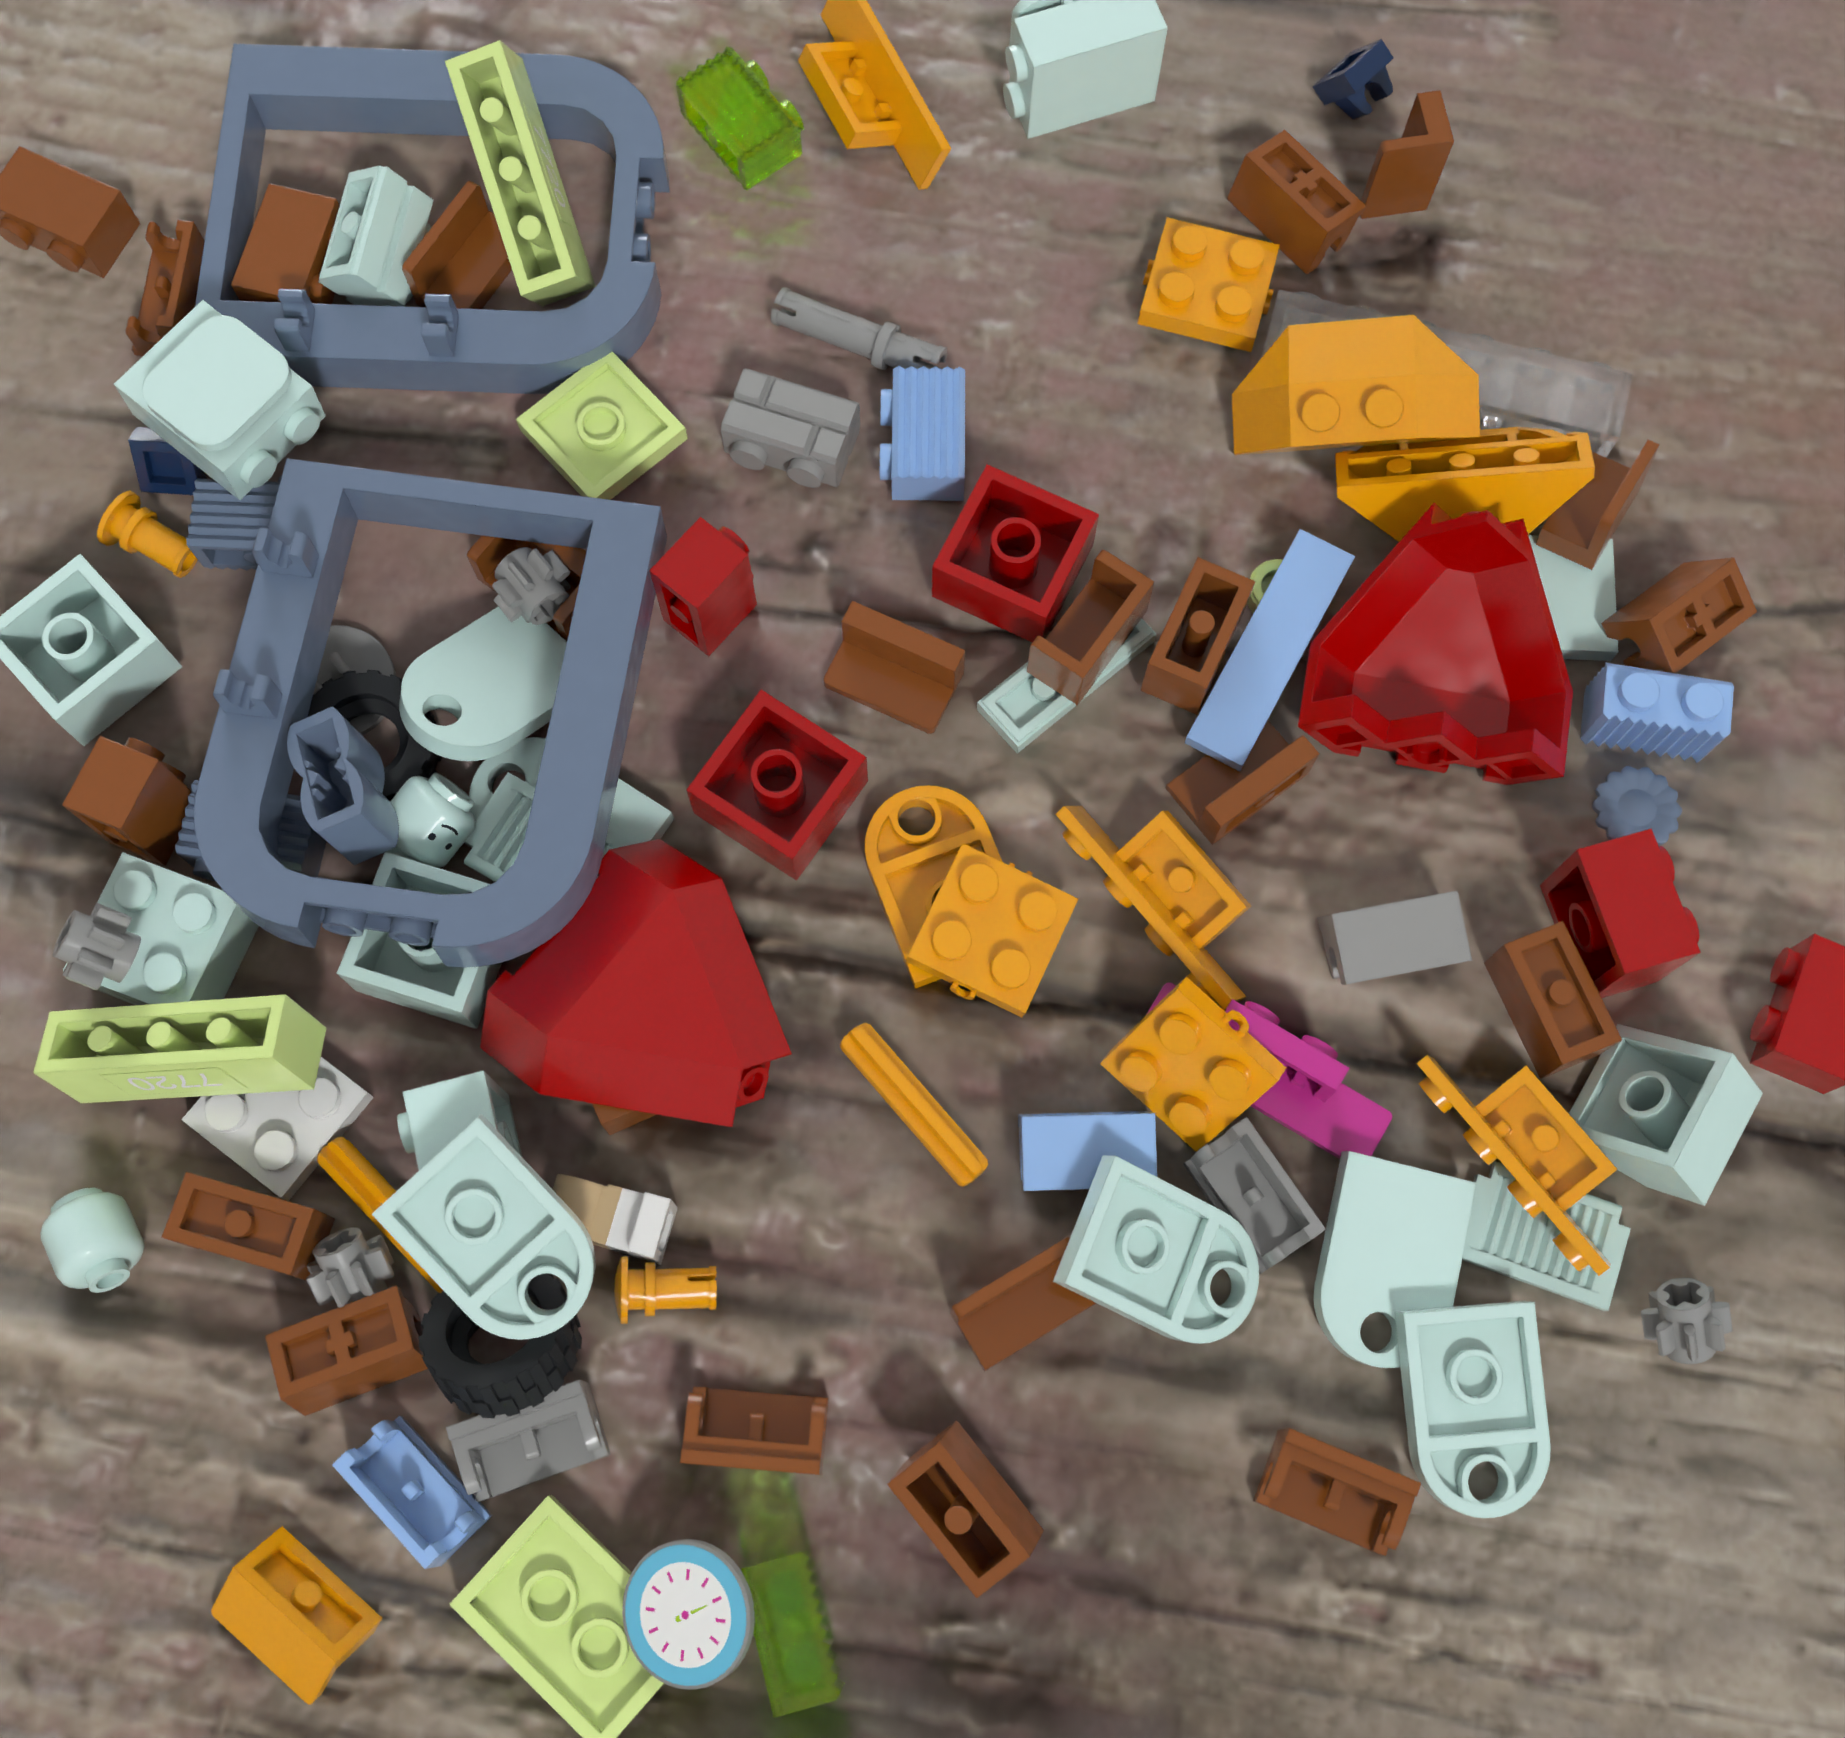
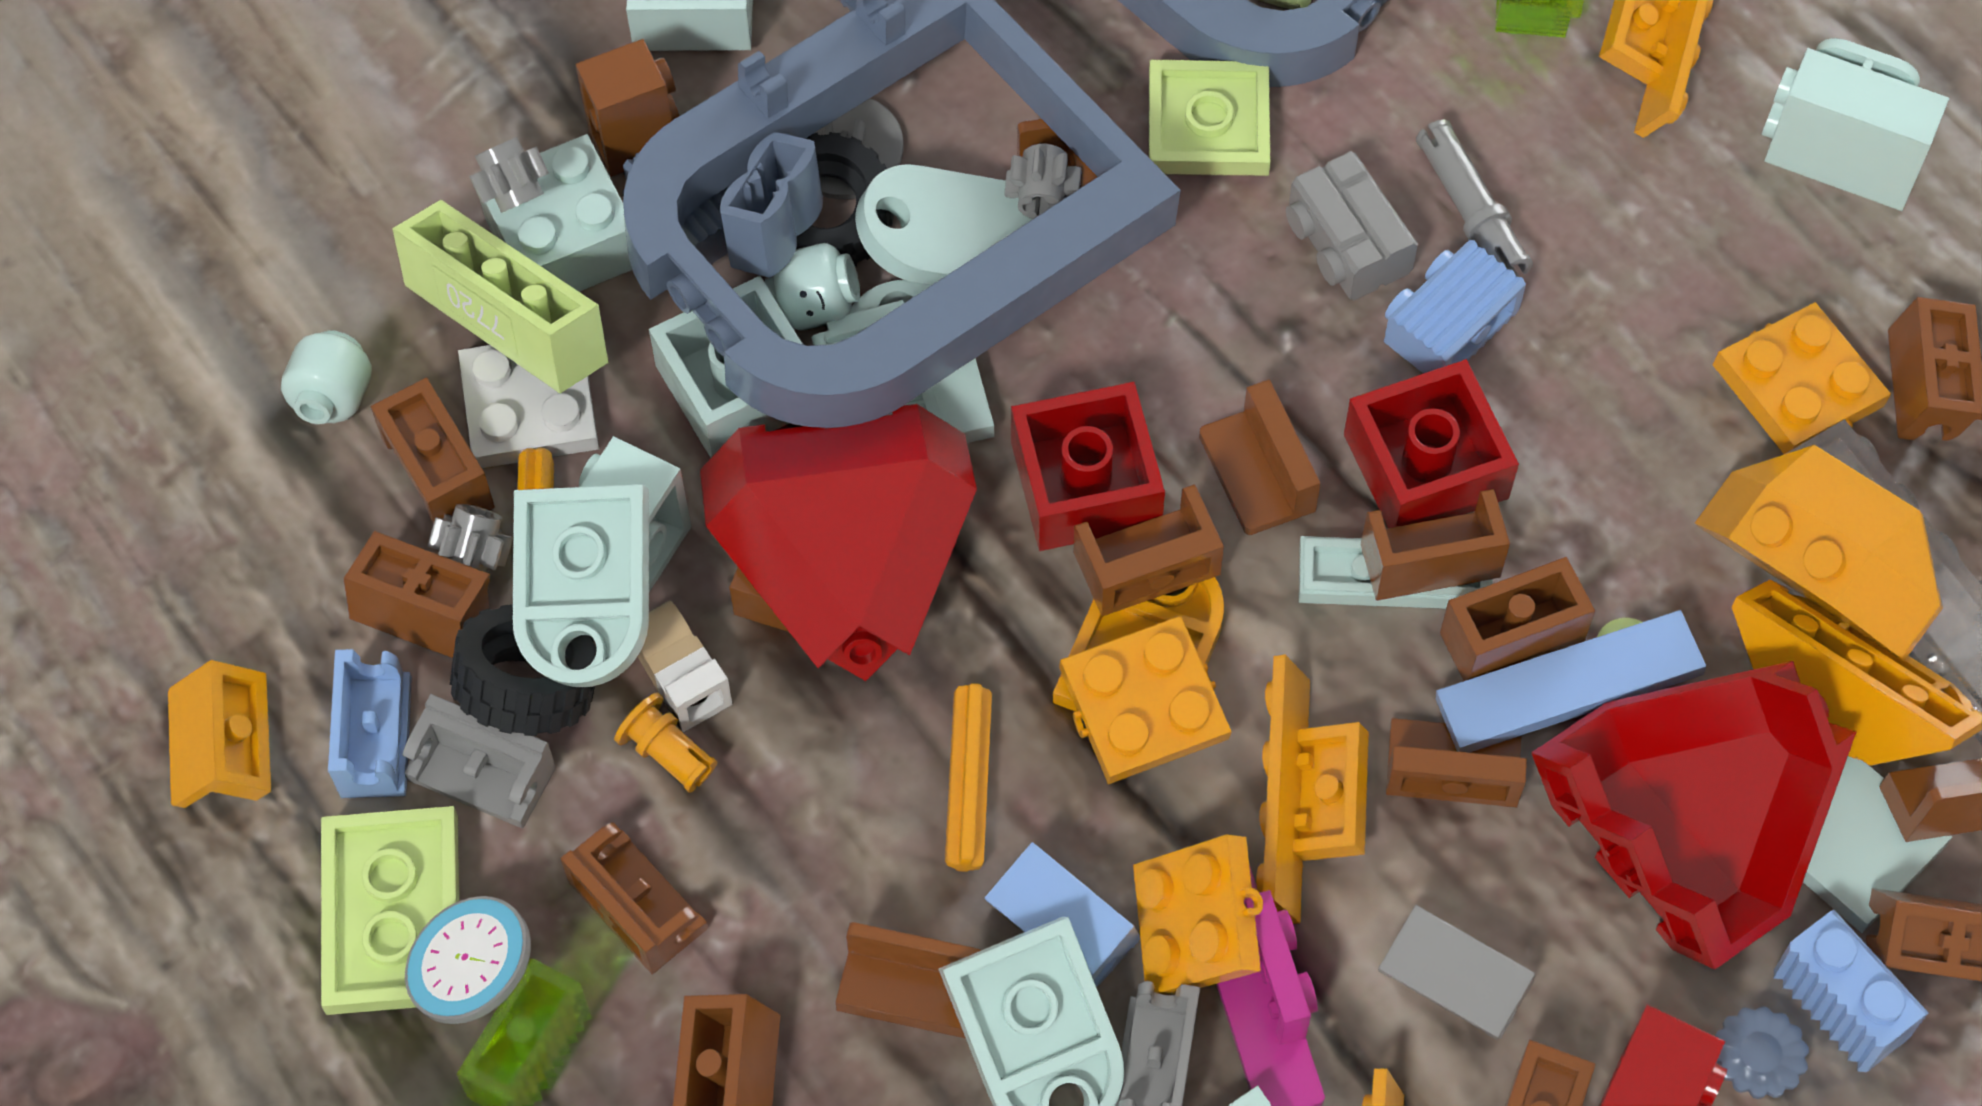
camera: 45 degrees right, 10 degrees down
red brick [649,517,757,656] -> none
none -> dark orange panel [1073,484,1224,617]

